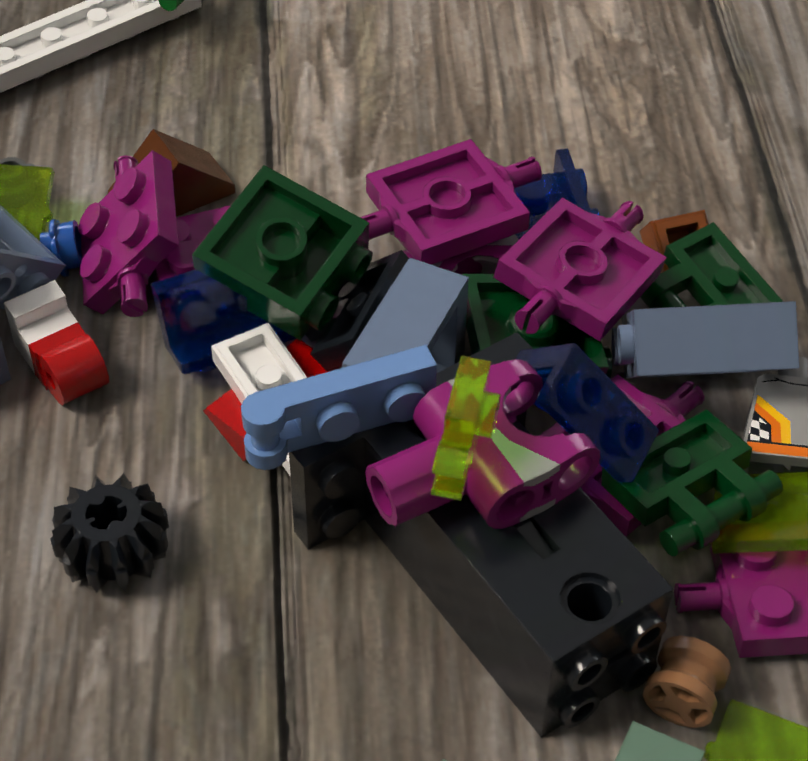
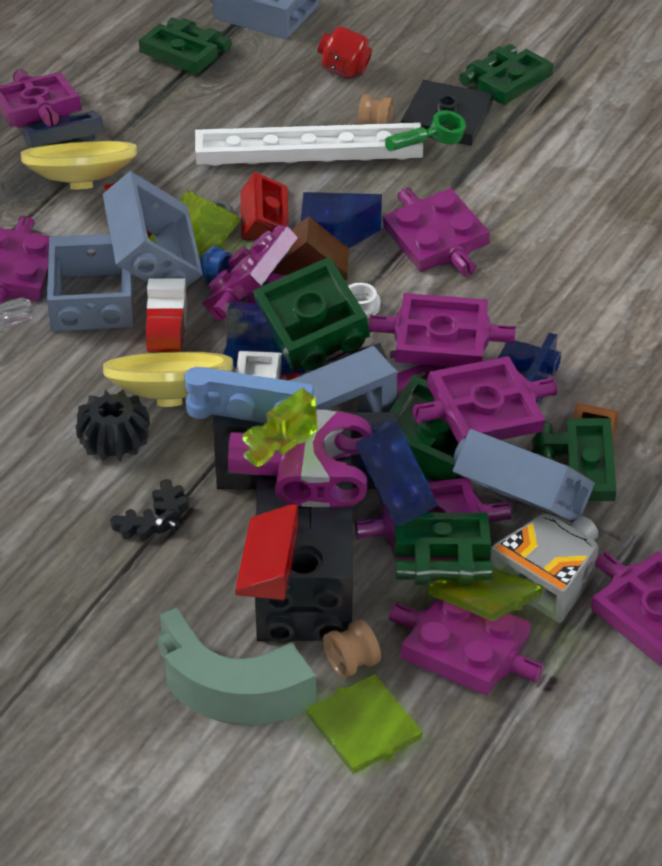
camera: 35 degrees right, 5 degrees down
none -> light yellow dish [103,352,233,407]
none -> black animal [110,479,189,541]
none -> red slope [235,504,298,600]
none -> red slope [240,172,289,240]
none -> clear blue slope [301,192,382,249]
none -> magenta plate [382,187,490,277]

